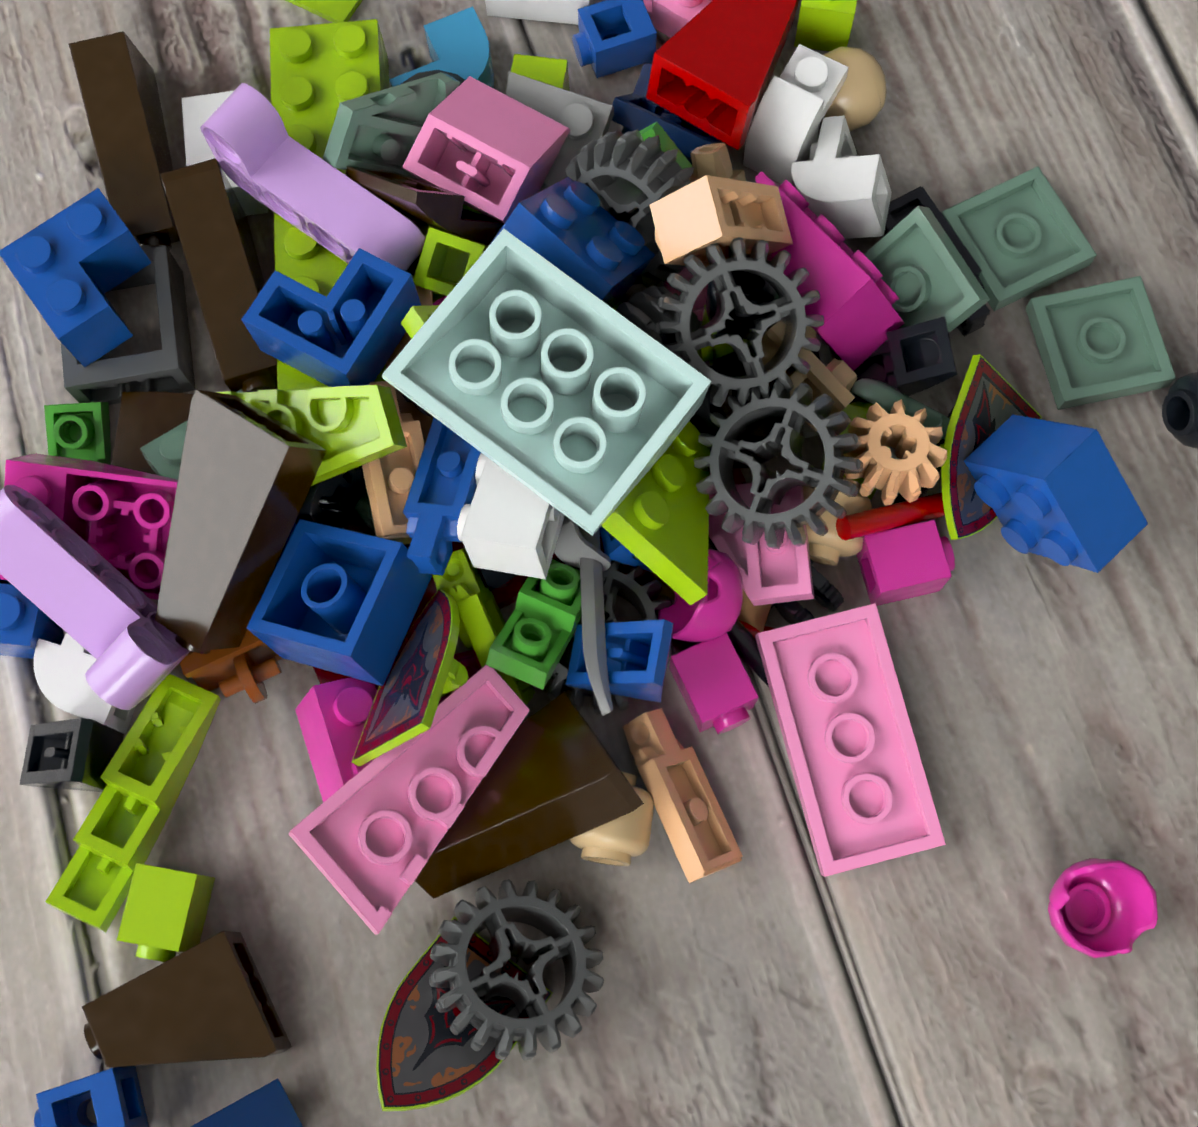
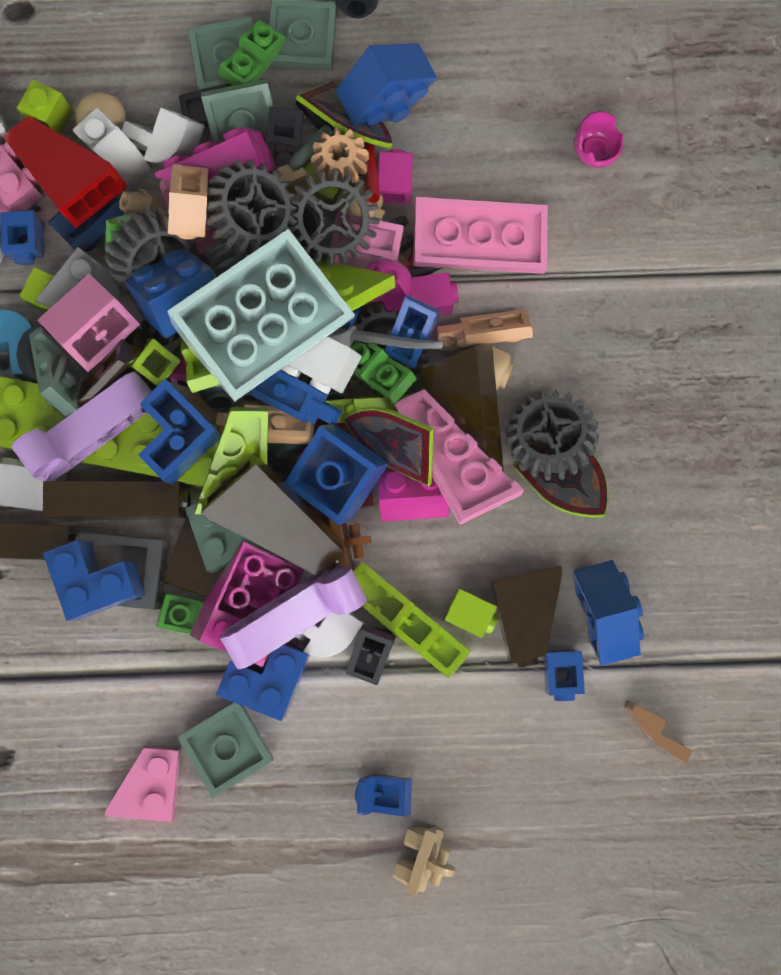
camera: 75 degrees left, 10 degrees up
none -> bright green slope [218,19,286,86]

